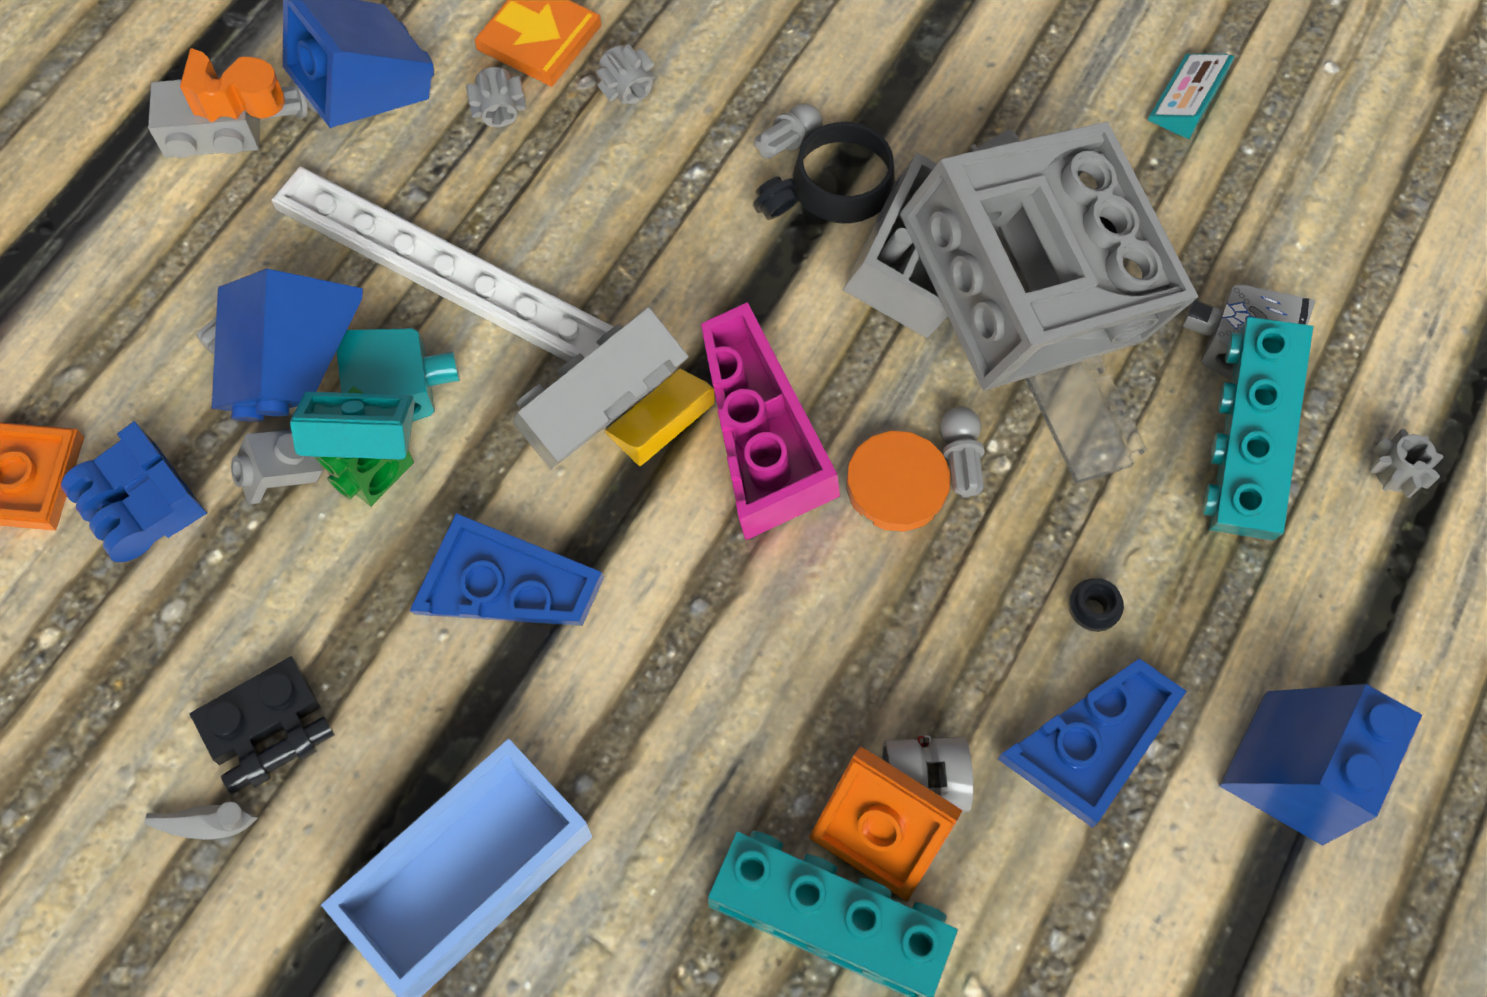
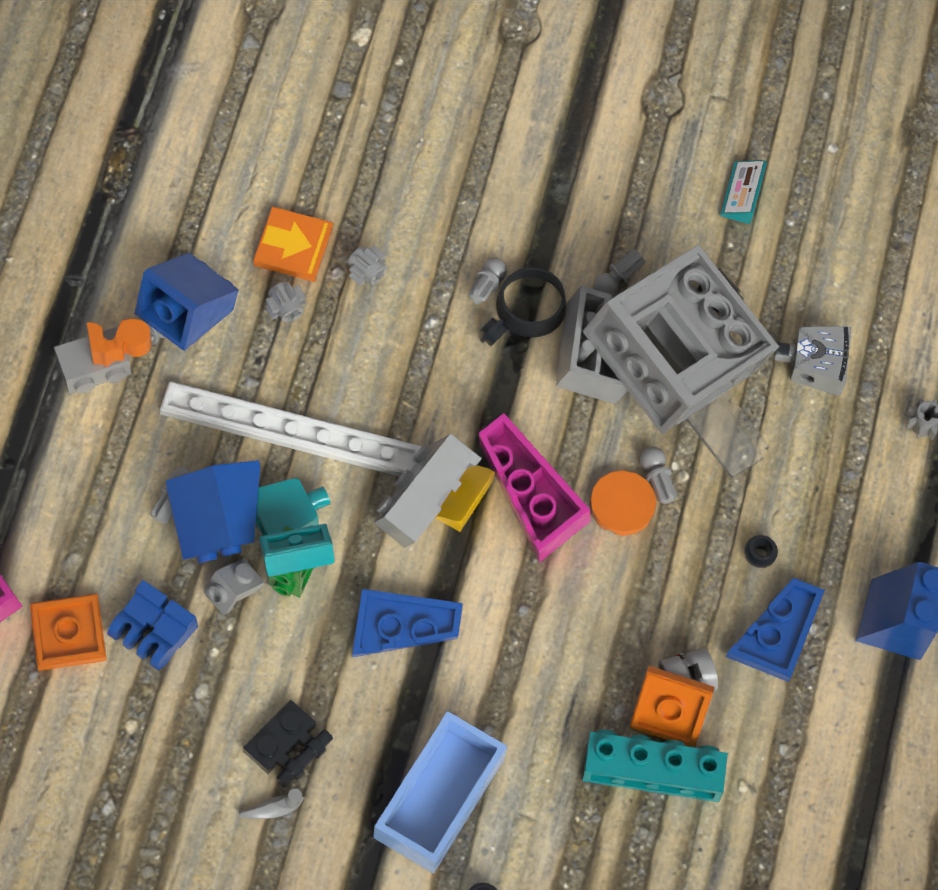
camera: 20 degrees left, 0 degrees up
teal brick [1202,317,1314,541] -> none

